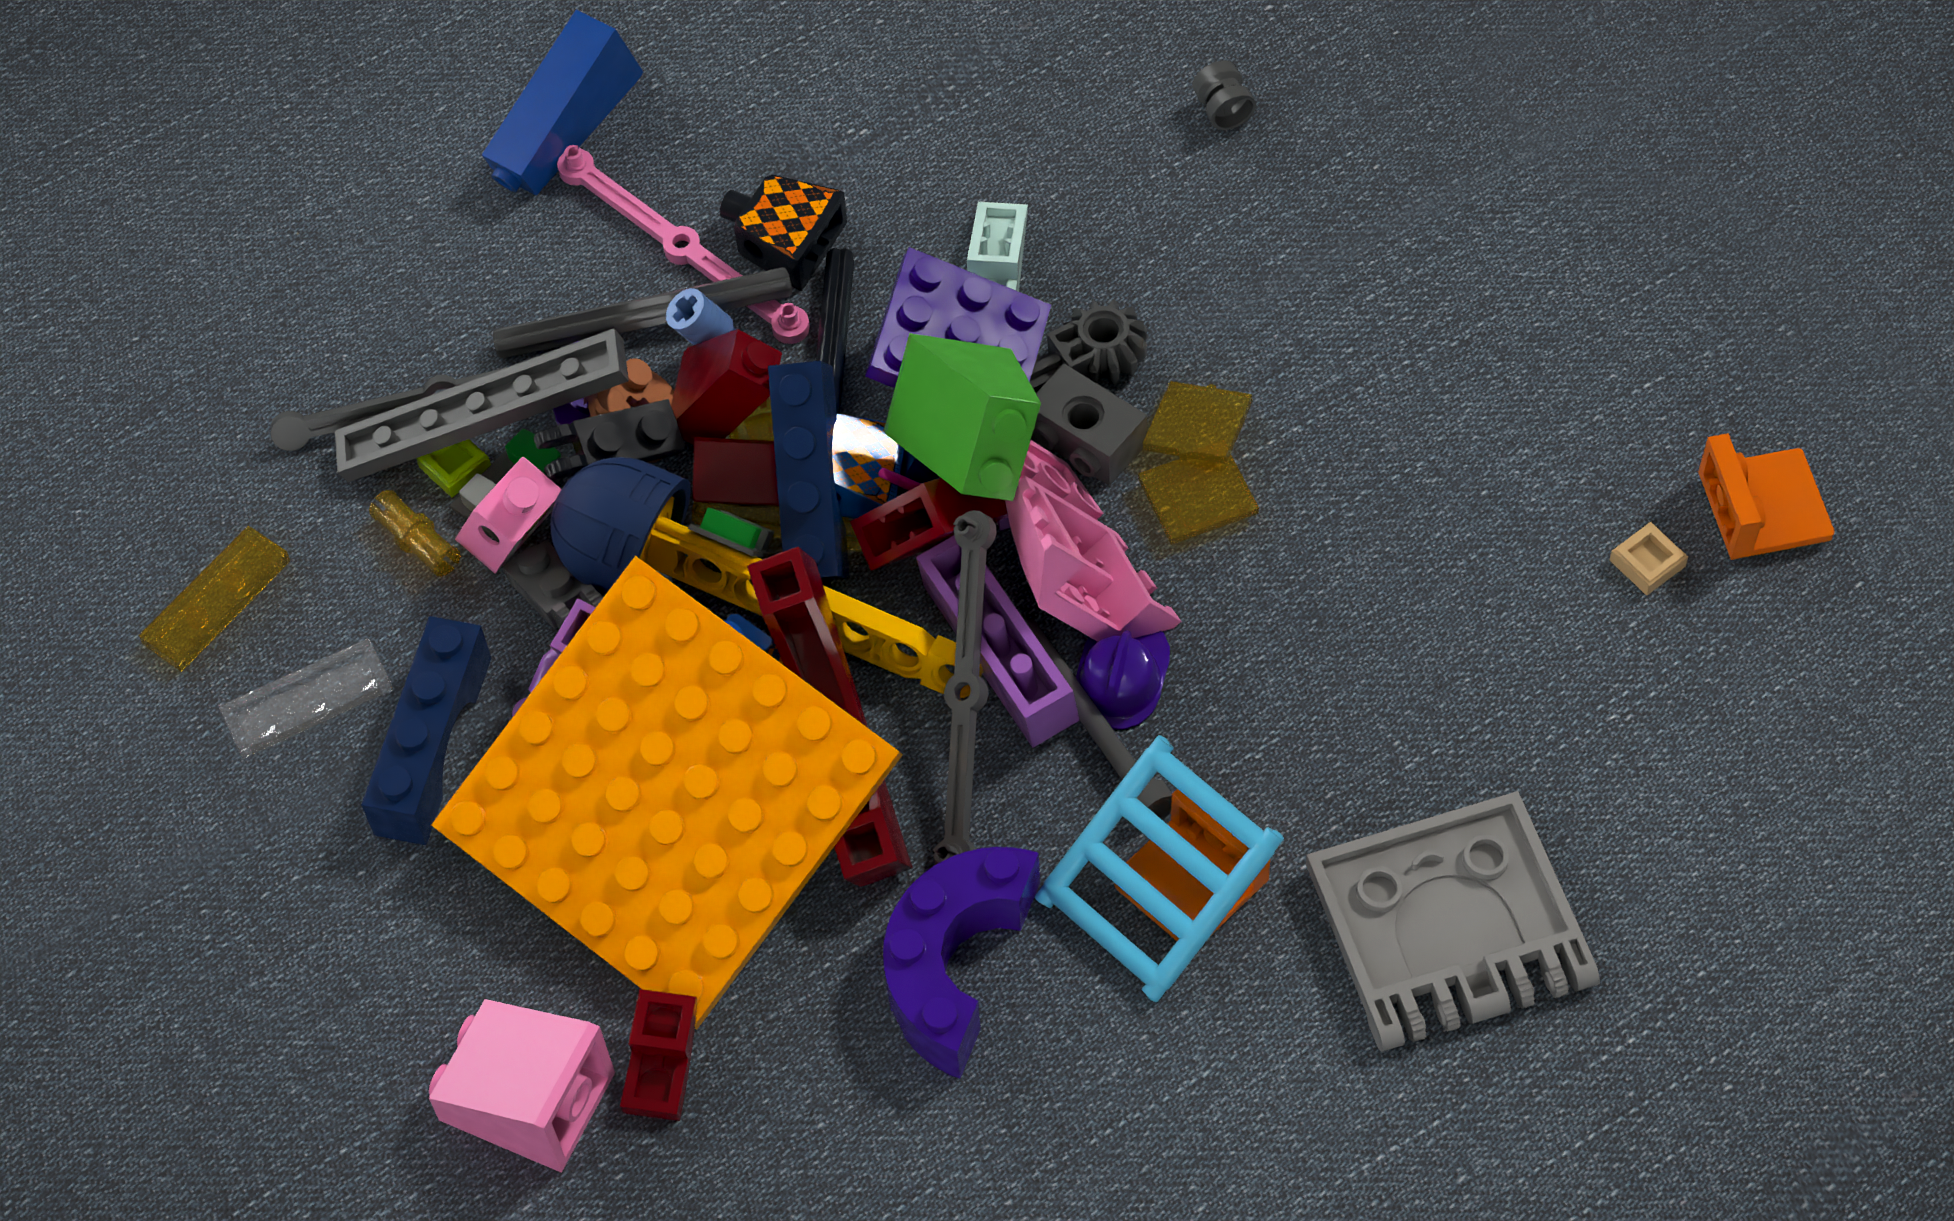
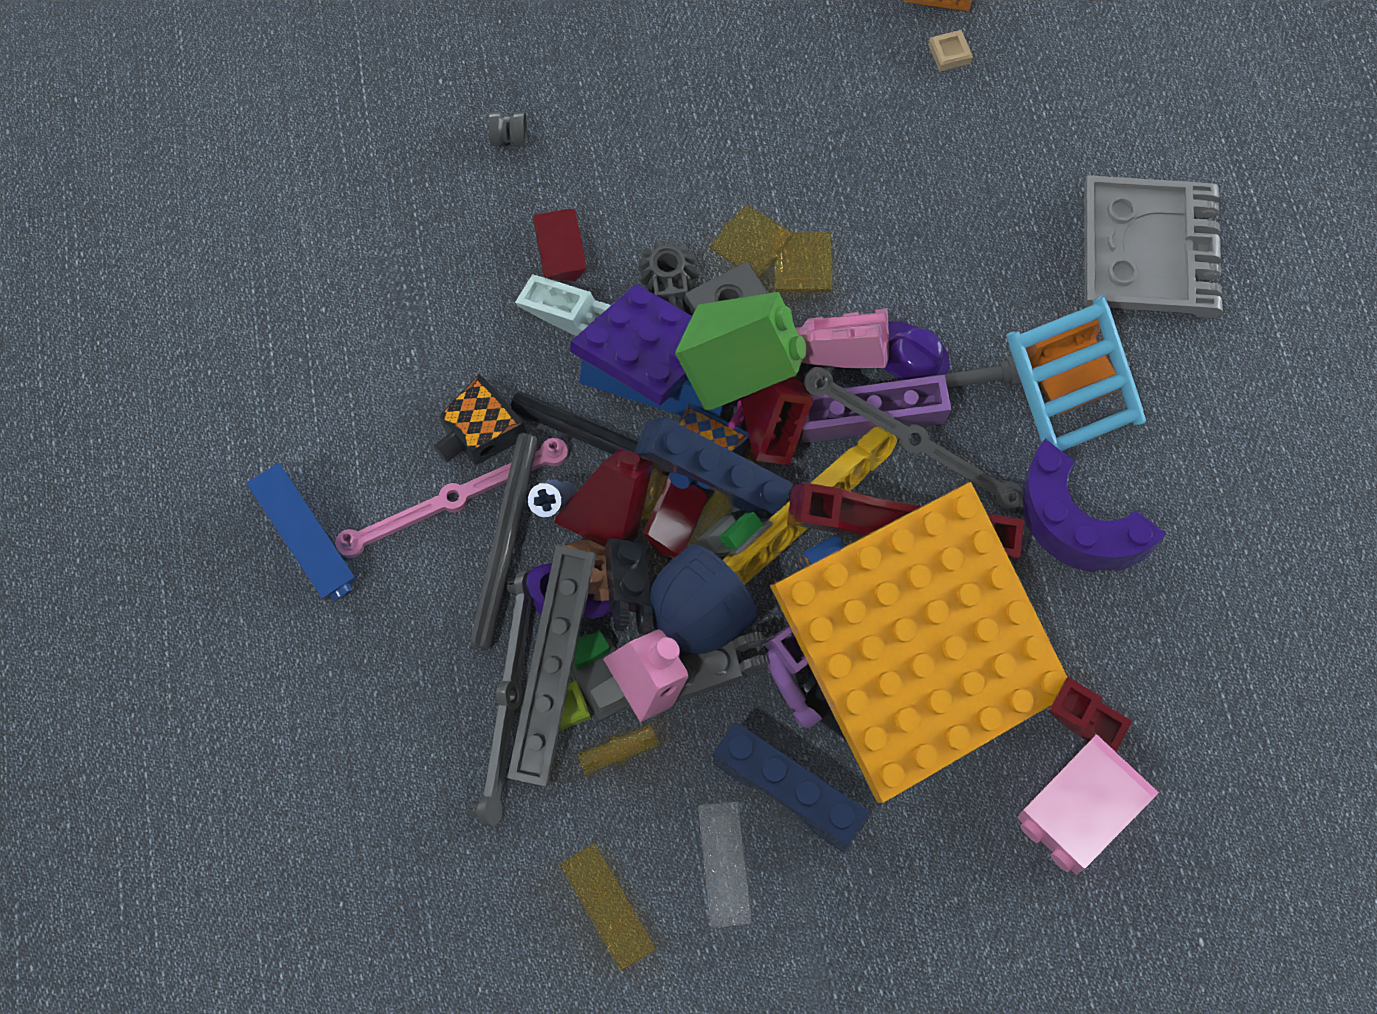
camera: 70 degrees left, 10 degrees up
none -> dark red slope [533,209,586,282]

